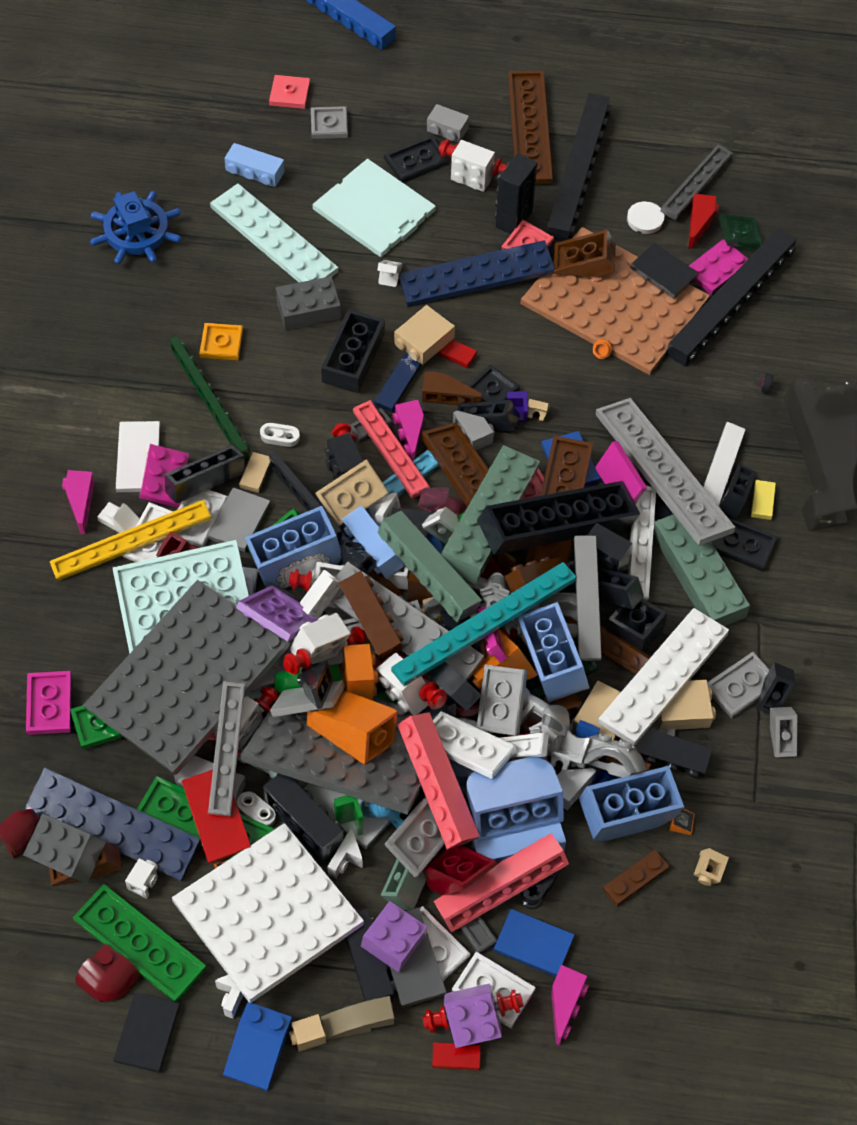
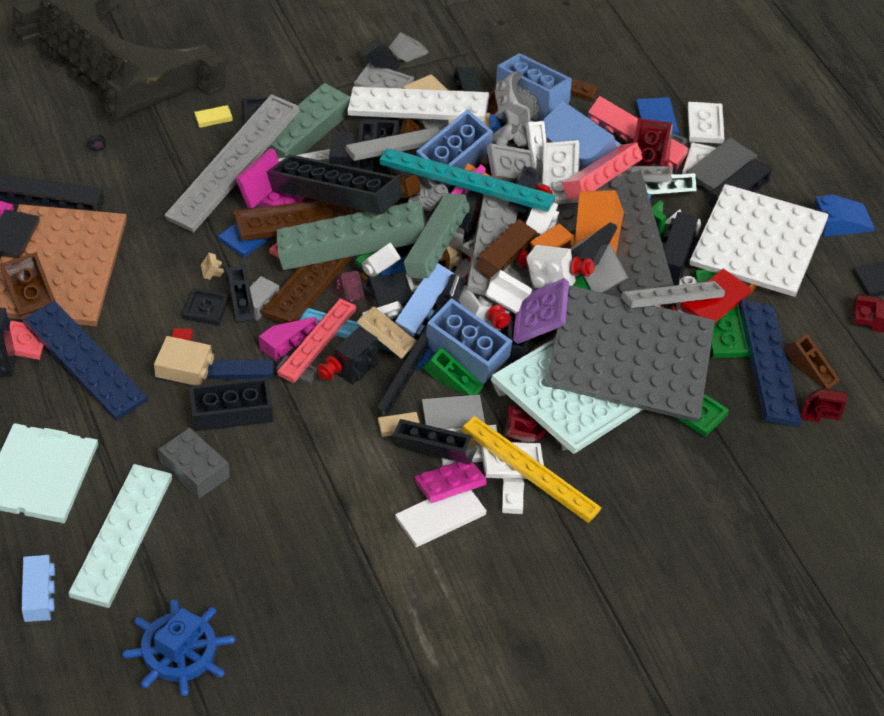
camera: 120 degrees left, 10 degrees down
dark grey brick [23,813,106,883] -> none
dark pink plate [26,671,72,735] -> none
dark pink slope [62,470,95,534] -> none
green plate [73,884,207,1003] -> none
white brick [125,858,158,899] -> none
dark green plate [170,336,250,462] -> none
light orange tile [199,323,243,361] -> none
white slope [215,975,243,1019] -> none
white plate [260,423,300,447] -> none
tan brick [289,1014,326,1052] -> none
dark tan slope [321,996,394,1040] -> none
medium lavender brick [361,901,427,973] -> none
white slope [378,260,403,287] -> none
reddish brown slope [422,372,481,406] -> none
medium lavender brick [423,983,524,1048] -> none
red tile [432,1042,480,1071] -> none
dark purple panel [507,391,528,422] -> none
dark pink slope [551,965,589,1045] -> none
orange plate [593,339,612,359] -> none
tan brick [694,848,729,886] -> none
white tile [703,422,745,506] -> none
black slope [719,463,756,519] -> none

